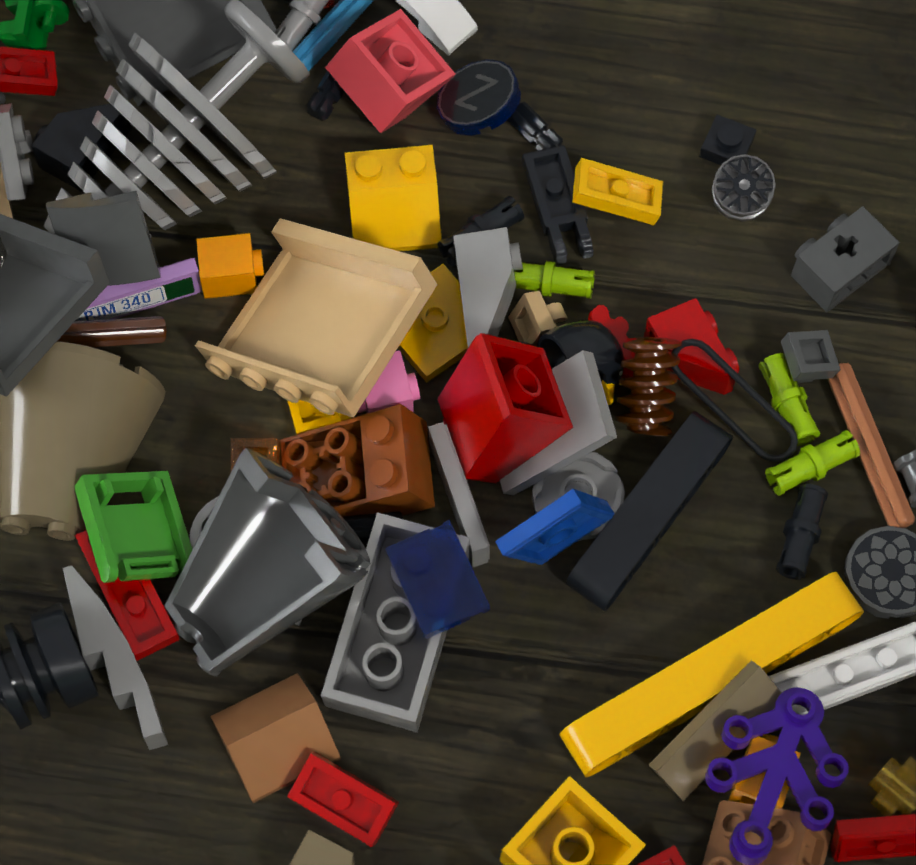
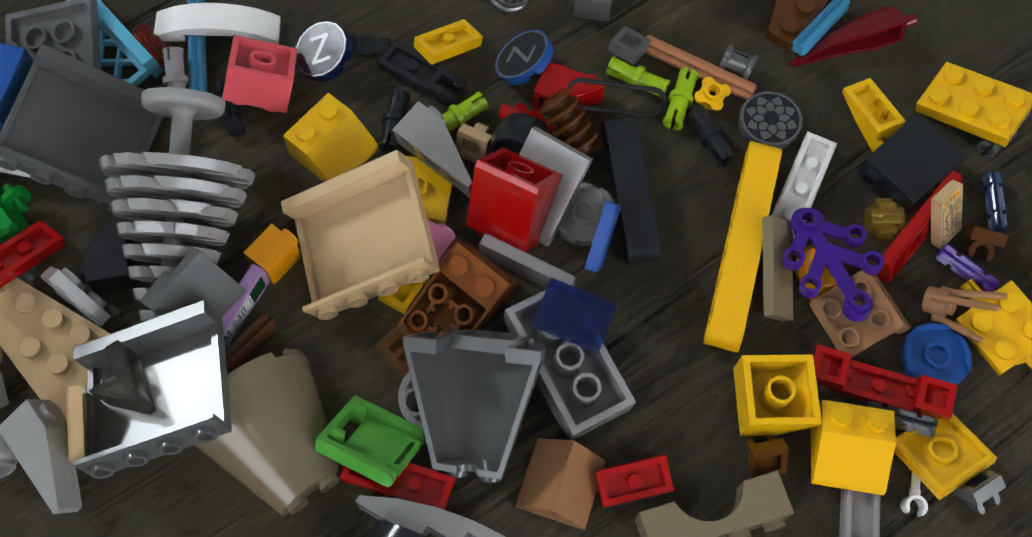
camera: 45 degrees left, 0 degrees up
none -> tile [495,30,554,86]
none -> yellow plate [694,77,731,111]

